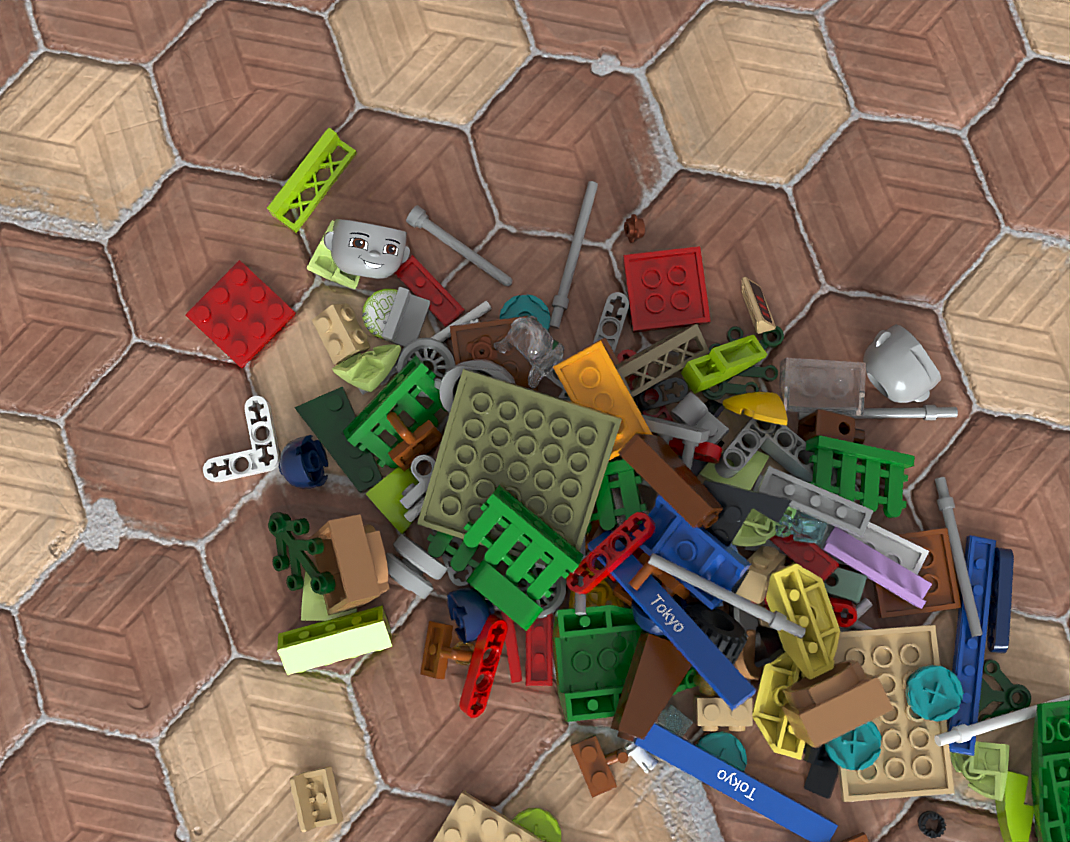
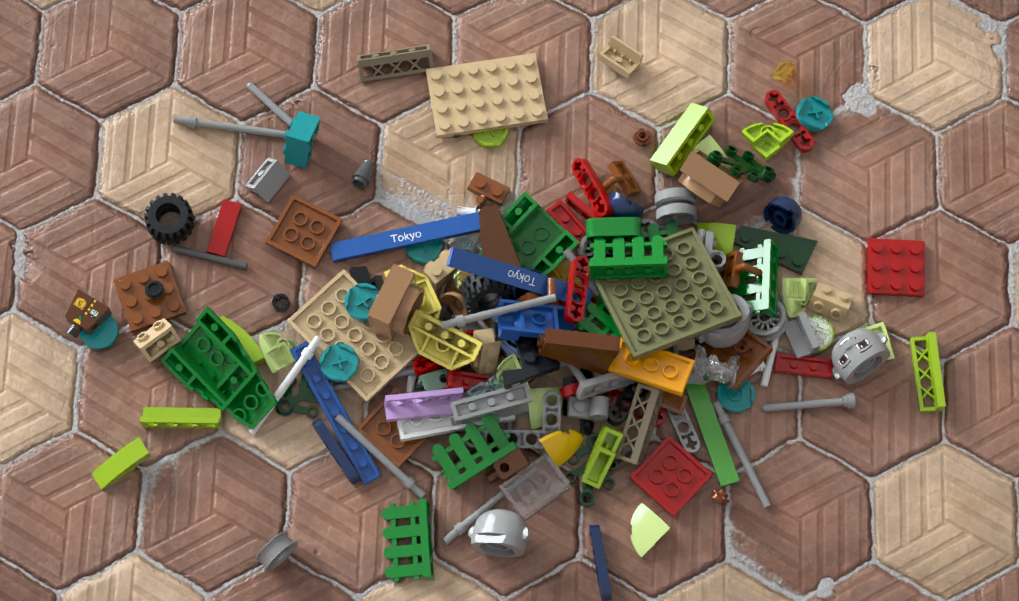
camera: 135 degrees right, 10 degrees down
white beam [203,396,280,482] -> none
tan slope [741,277,776,334] -> none
none -> green fence [381,498,434,583]
none -> dark blue beam [589,524,612,601]
none -> yellowish green brick [630,503,670,558]
none -> copper plate [633,128,651,146]
none -> bright green tile [685,384,740,488]
none -> lime brick [741,123,794,161]
none -> red beam [764,90,814,153]
none -> clear yellow tile [771,60,797,83]
none -> teal tile [796,96,833,131]

